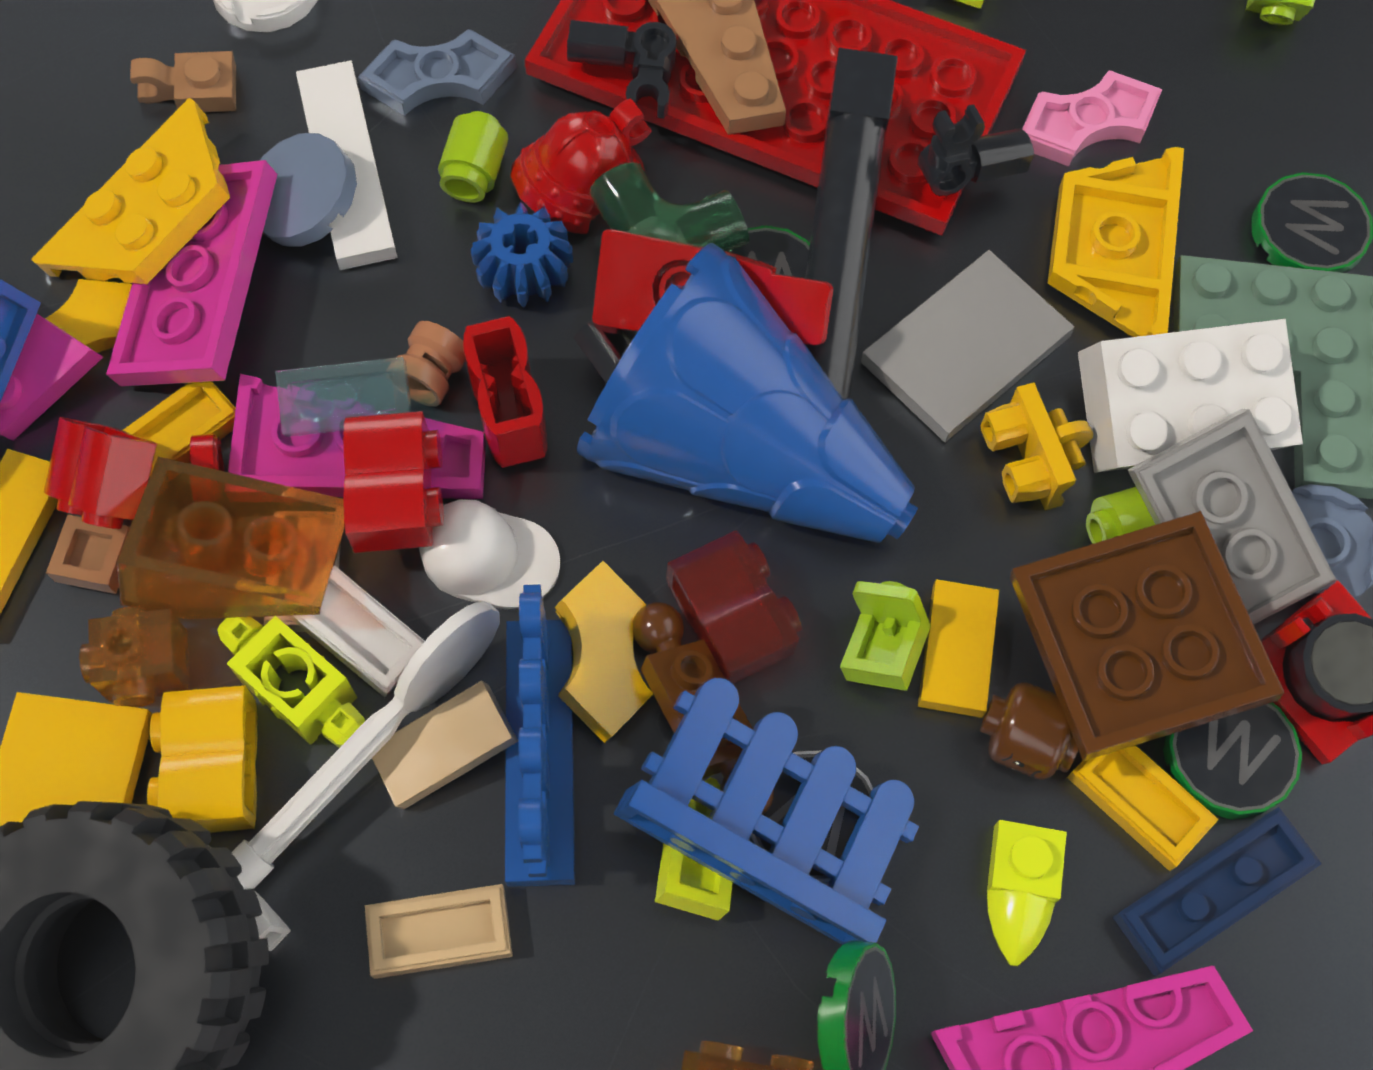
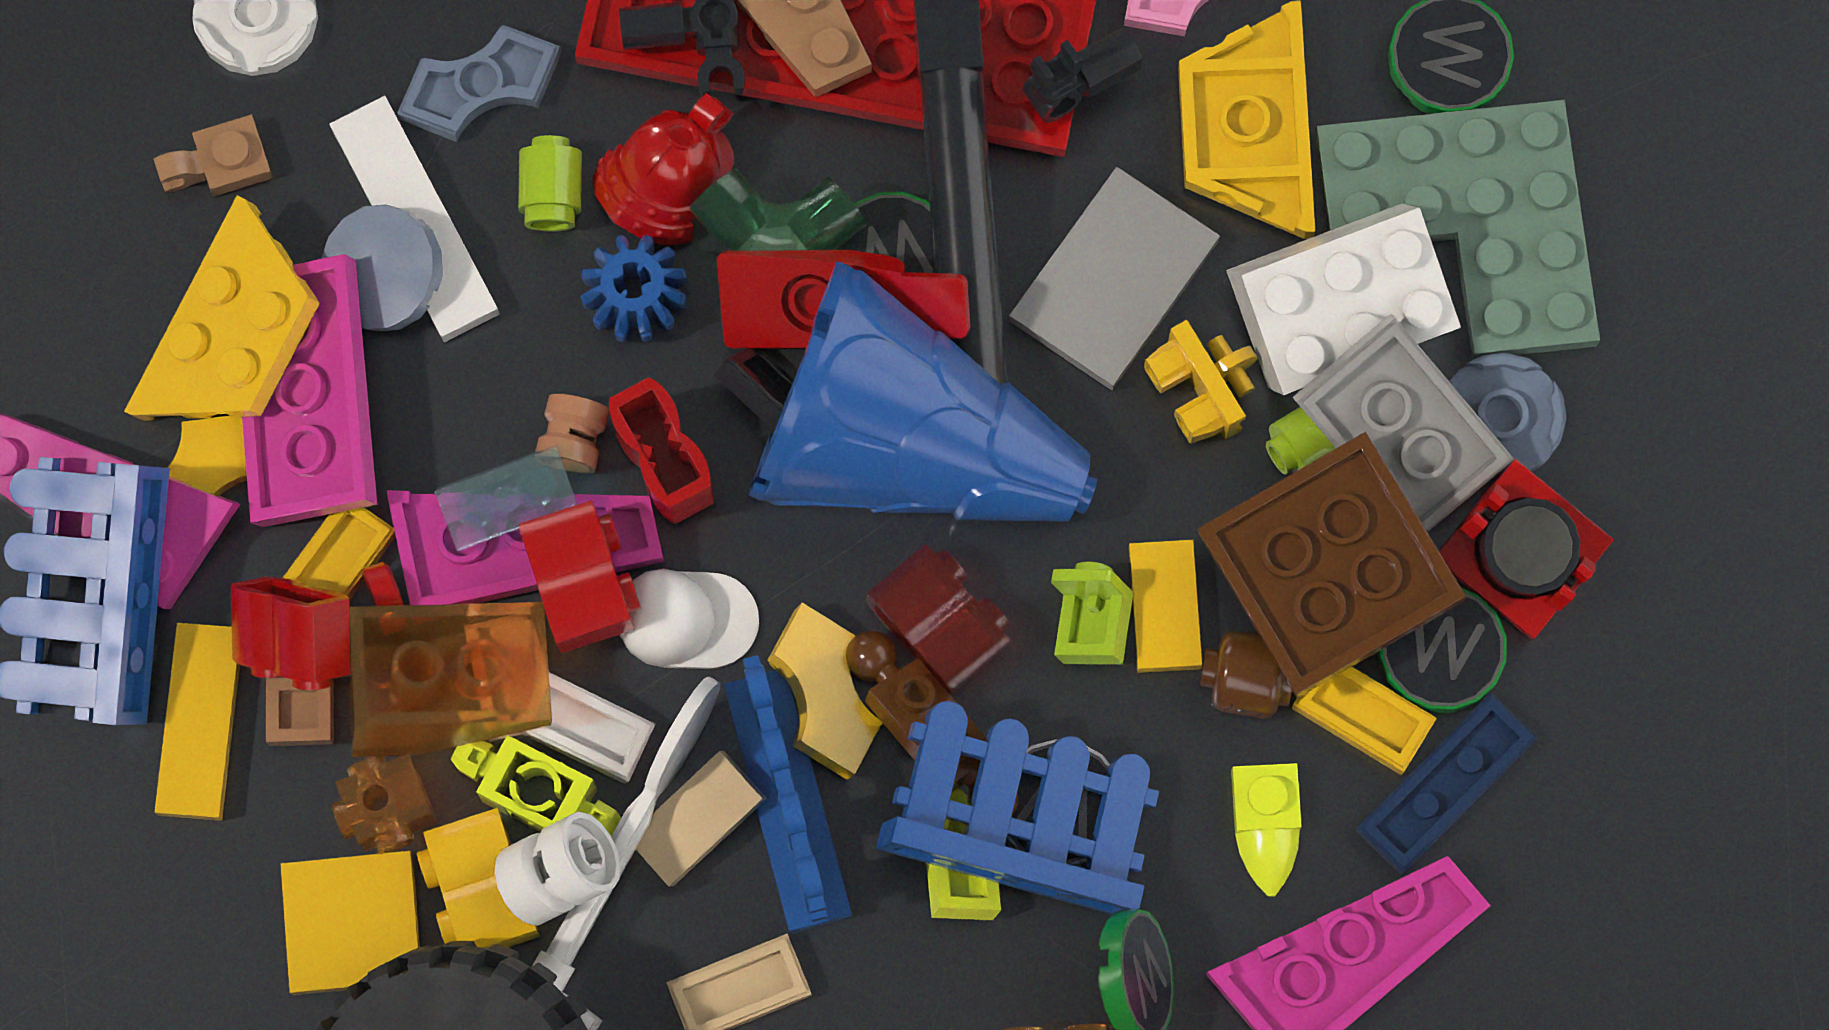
camera: 10 degrees left, 10 degrees up
none -> white wheel [495,812,621,926]

